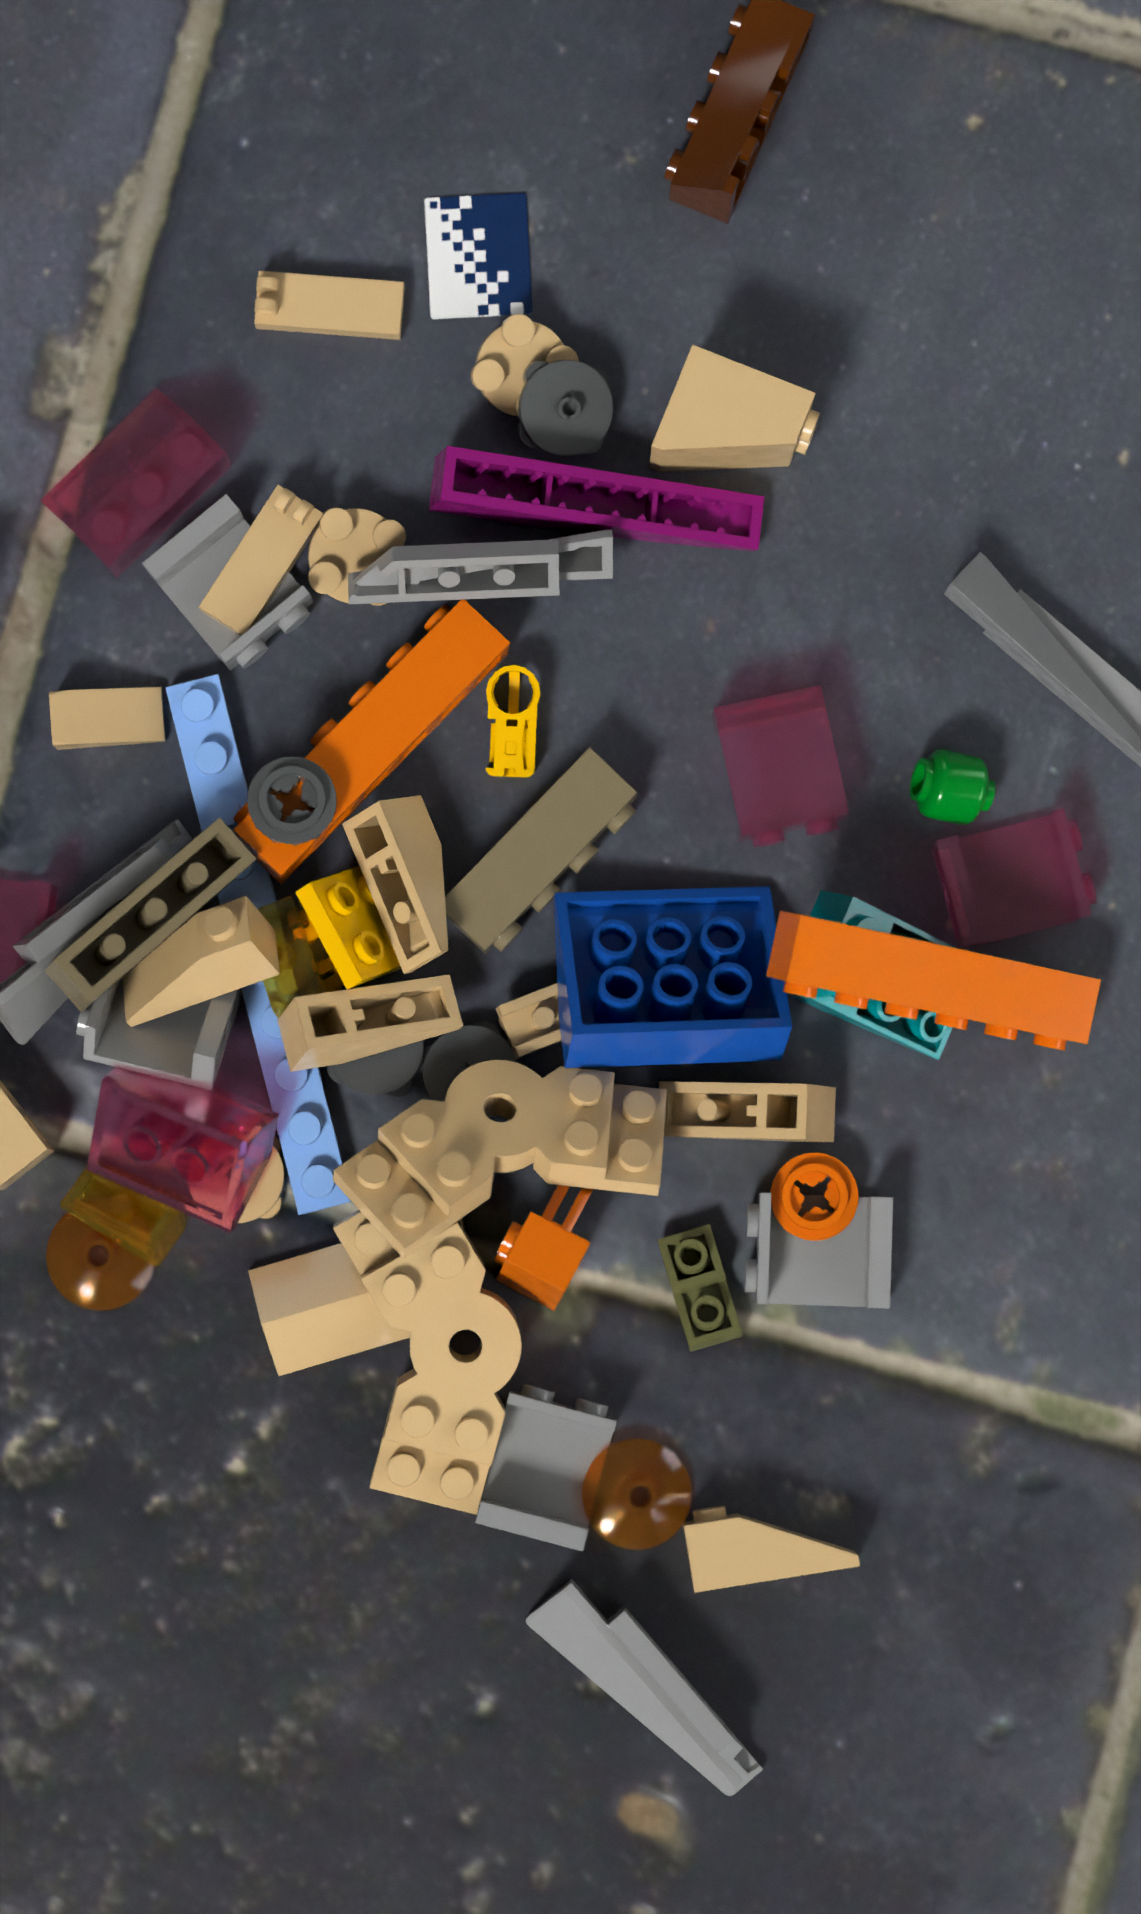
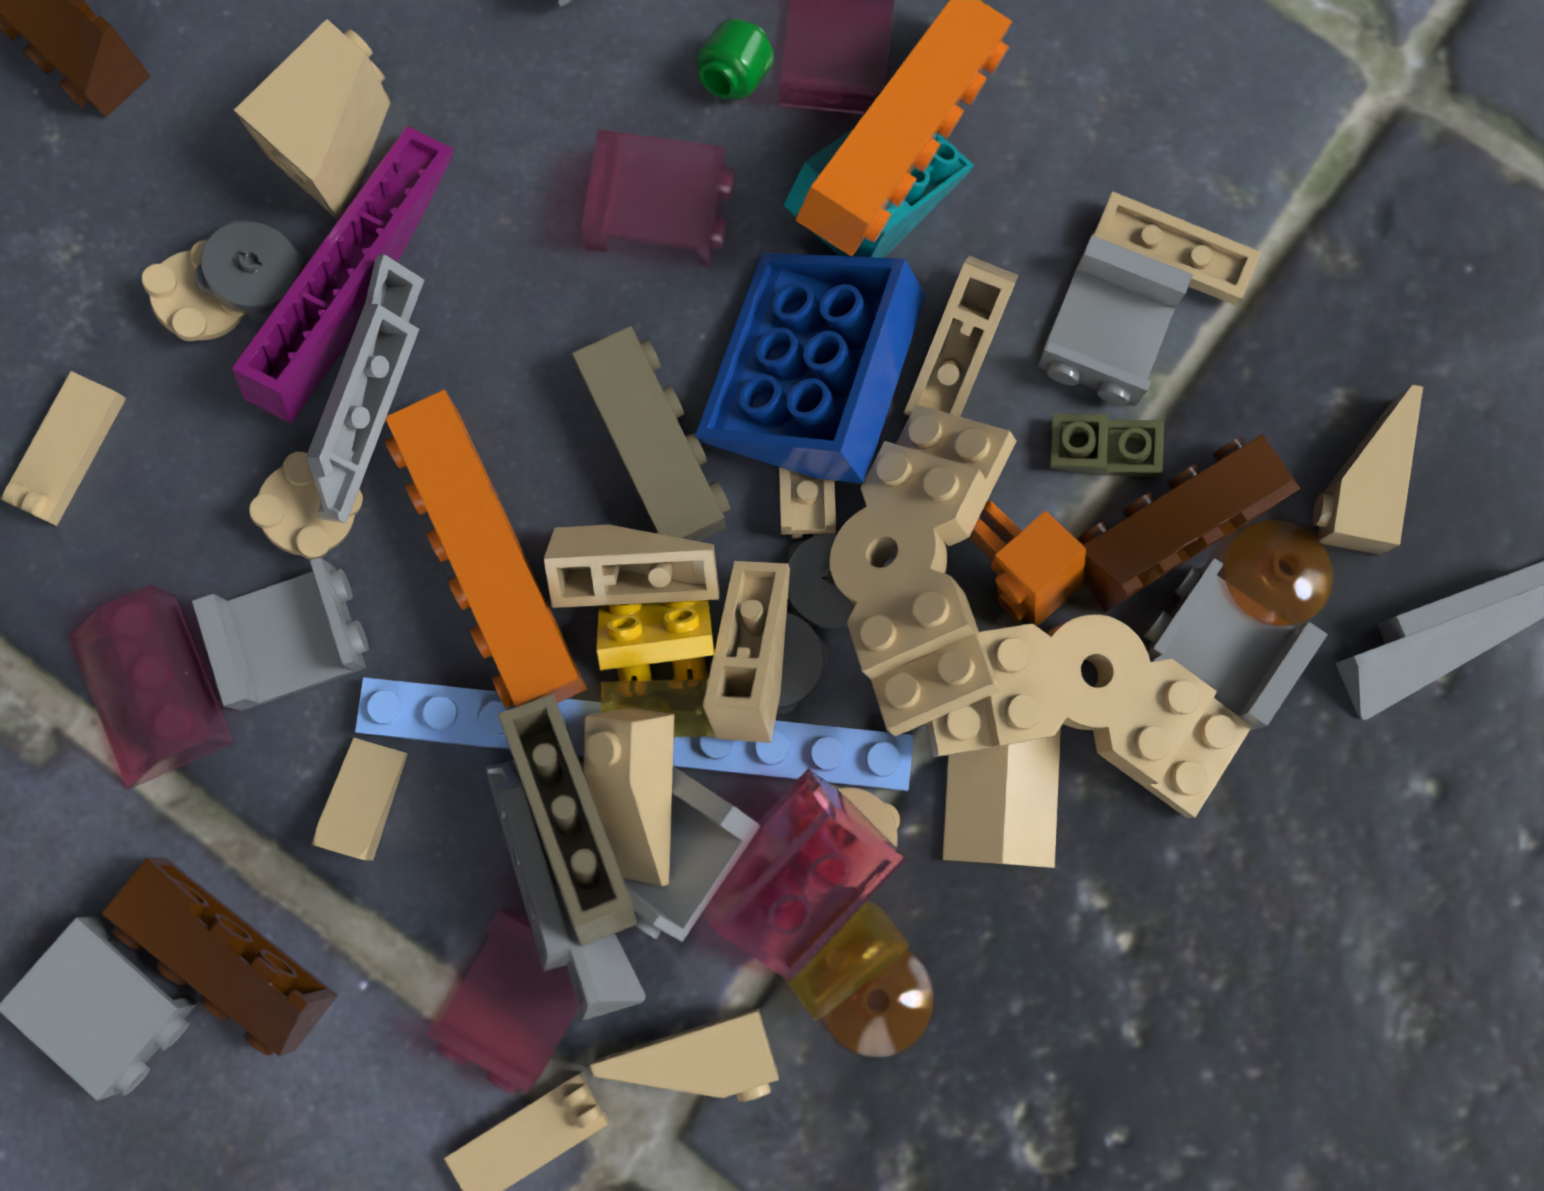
camera: 70 degrees left, 5 degrees down
tan hinge [199,485,323,636] -> none
dark grey gear [247,757,337,846] -> none
sticker [425,193,532,319] -> none
yellow piece [486,665,541,778] -> none
orange gear [770,1152,859,1241] -> none
none -> reddish brown wedge [1077,434,1300,612]
none -> tan plate [1093,192,1261,306]

